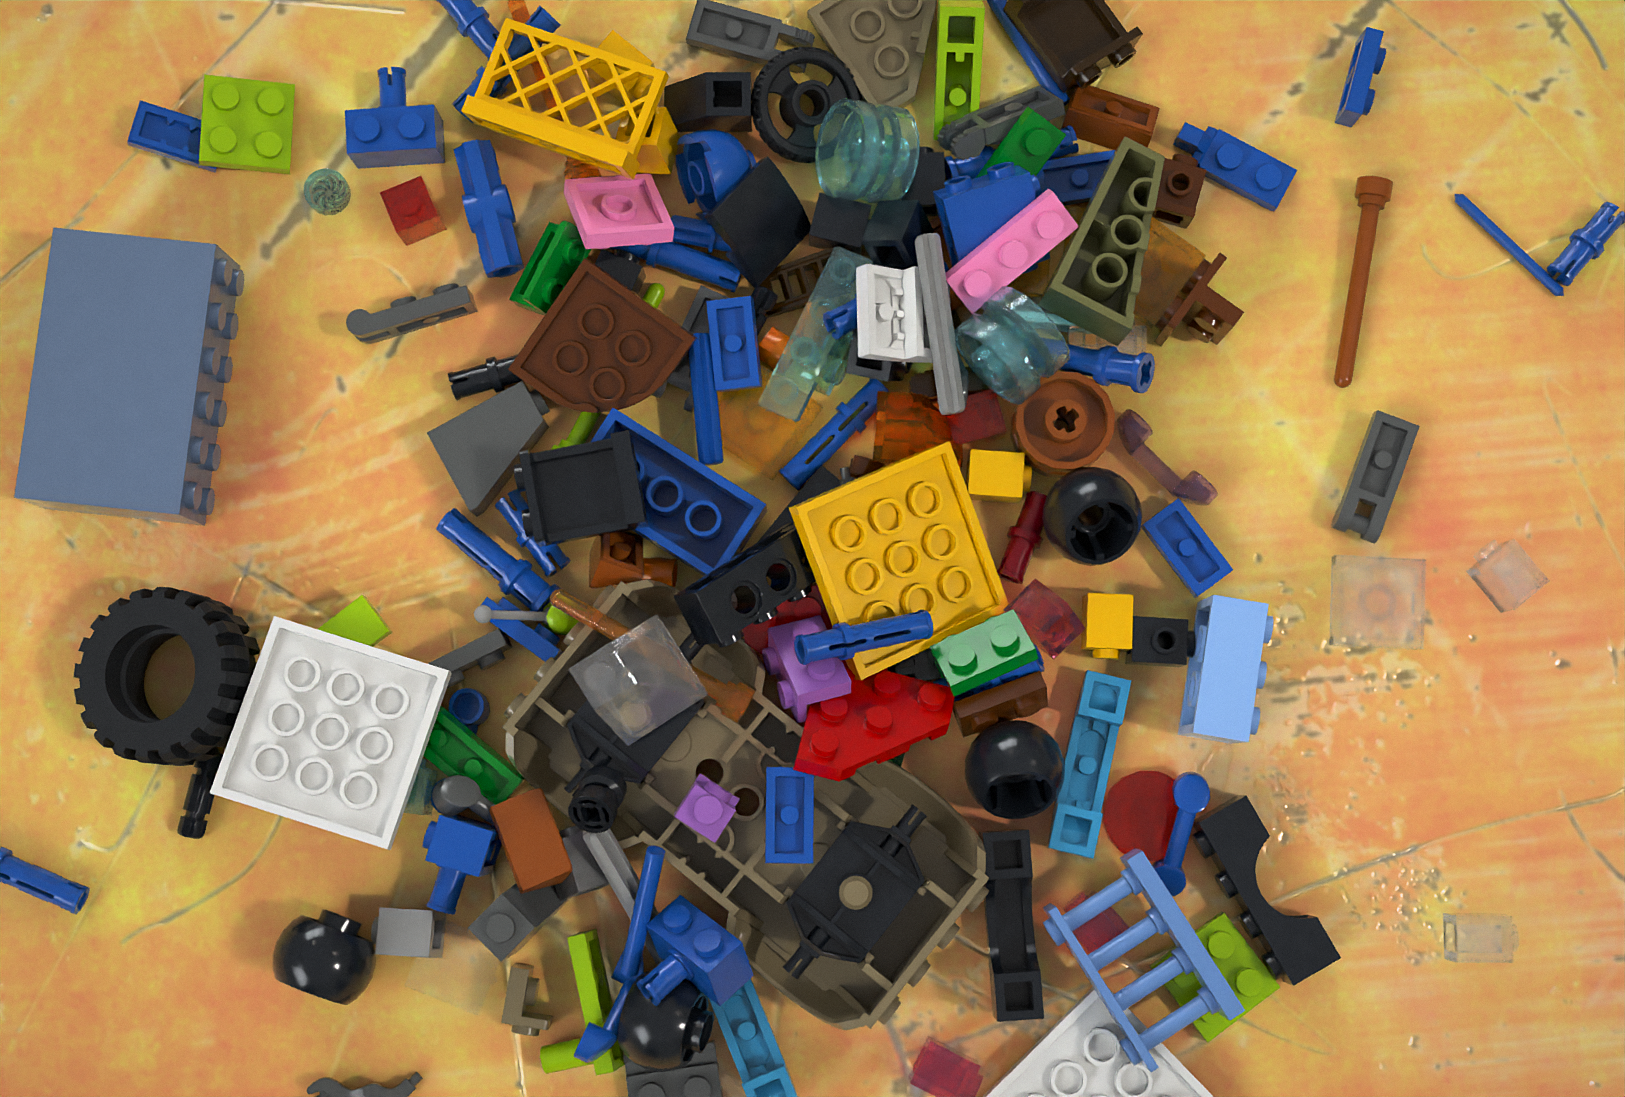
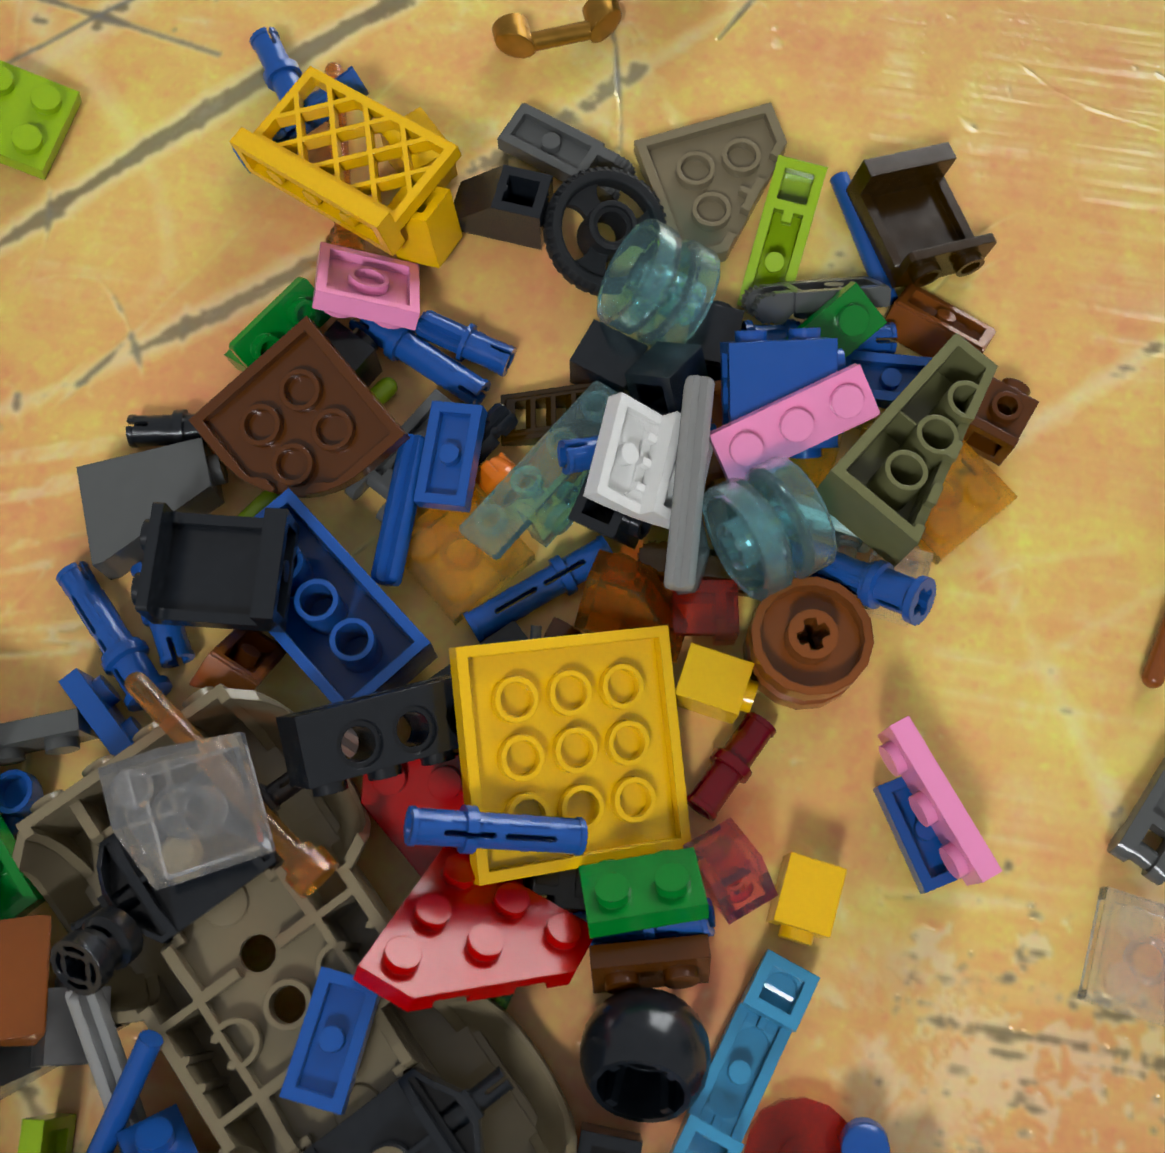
camera: 15 degrees right, 10 degrees down
clear light blue tile [304,168,351,215] -> none
blue brick [345,67,445,169] -> none
dark grey plate [346,283,478,344] -> none
clear red brick [380,176,447,246] -> none
blue piece [454,139,524,278] -> none
hinge [474,599,580,635] -> none
orange hose [642,557,678,588] -> none
medium lavender brick [674,773,740,843] -> none
blue cylinder [676,129,756,222] -> none
black slope [704,156,811,288] -> none
medium lavender bracket [762,615,851,723] -> none
black wheel [1042,467,1142,566] -> none
bar [1117,409,1218,506] -> none
black brick [1125,616,1195,667] -> none
reddish brown bracket [1154,253,1244,346] -> none
blue hinge [1173,122,1297,212] -> none
light blue brick [1178,595,1273,744] -> none
none -> bright pink plate [877,716,1002,886]

